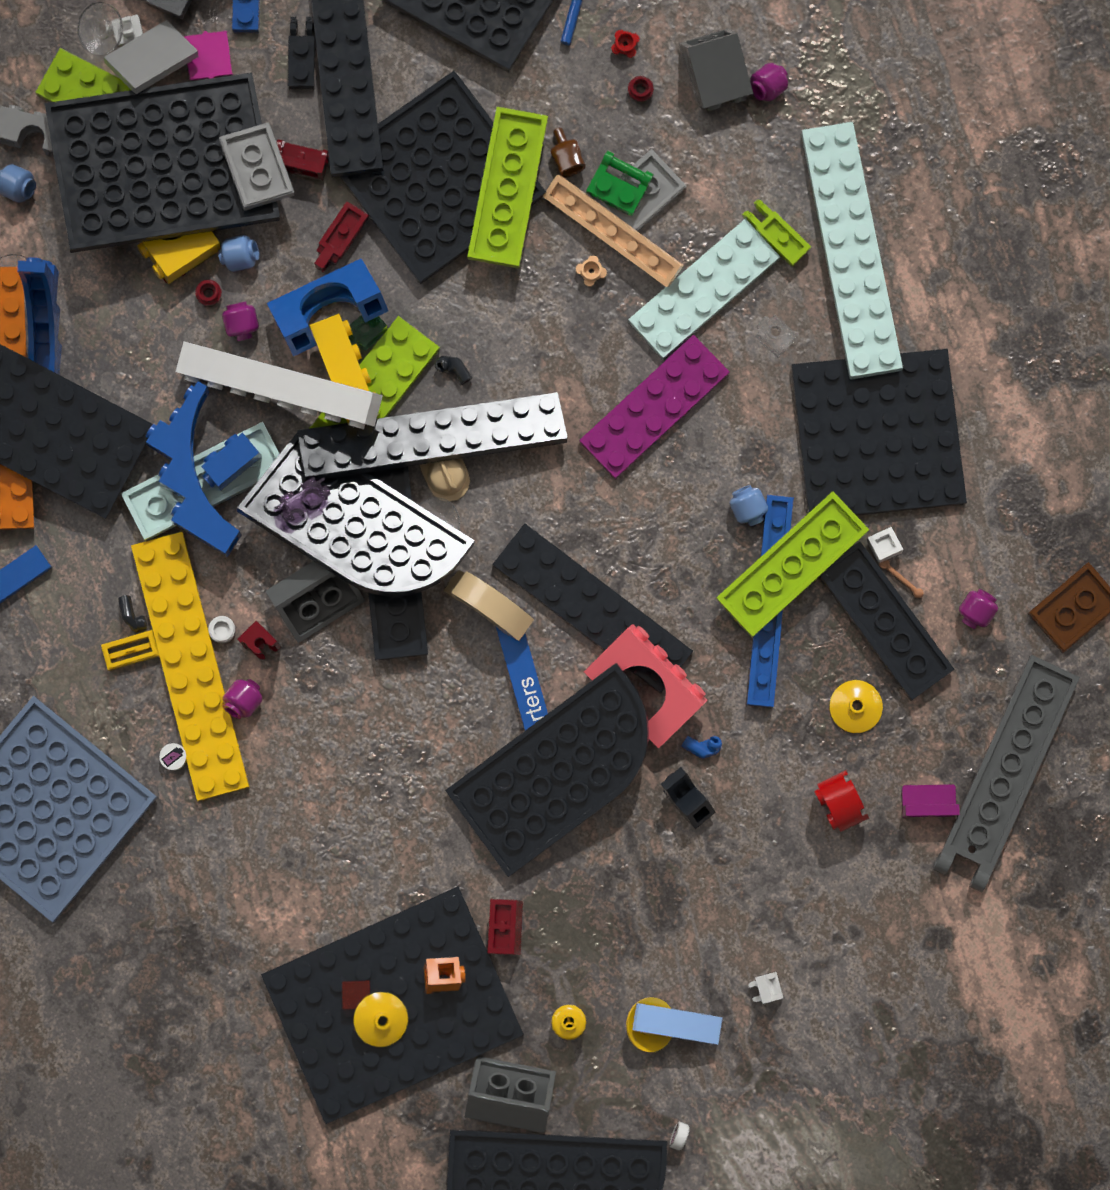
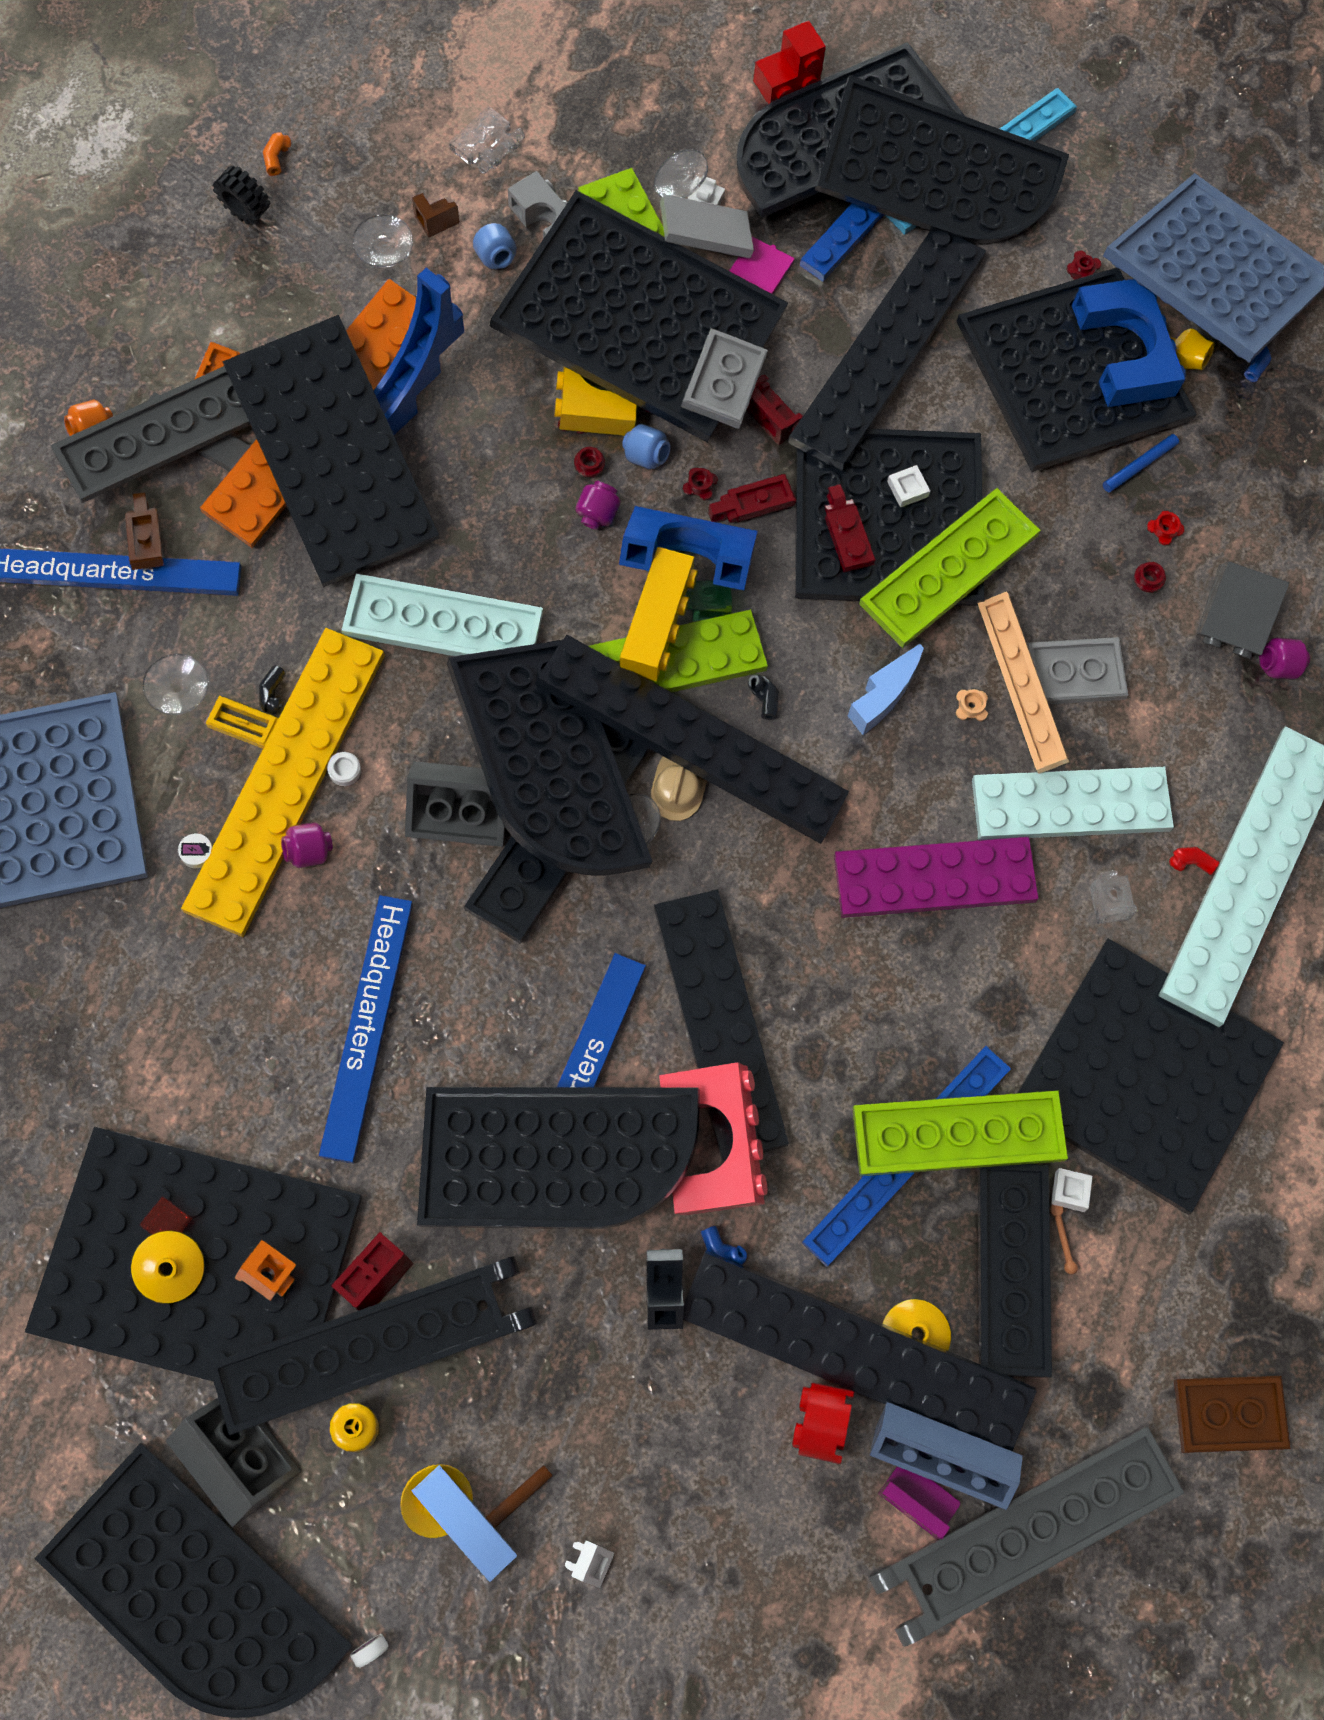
camera: 35 degrees right, 10 degrees down
blue arch [146,381,242,557] -> none
white brick [176,341,383,429] -> none
blue brick [201,432,262,490] -> none
dark red hinge [237,620,281,660] -> none
clear purple hinge [274,477,331,522] -> none
black hinge [288,17,315,89] -> none
tan arch [444,570,534,641] -> none
reddish brown piece [550,128,586,177] -> none
green plate [586,151,654,216] -> none
medium blue head [730,485,768,526] -> none
lime hinge [742,200,811,267] -> none
magenta head [959,588,999,629] -> none
none -> clear dish [143,654,209,715]
none -> black hinge [208,1256,537,1435]
none -> blue tile [319,895,413,1164]
none -> reddish brown bar [486,1465,553,1528]
none -> dark red plate [683,468,718,501]
none -> black plate [683,1250,1037,1451]
none -> dark red hinge [825,484,875,572]
none -> light blue slope [848,644,924,735]
none -> sand blue brick [870,1402,1023,1510]
none -> white plate [887,465,930,507]
none -> red arm [1169,847,1220,875]

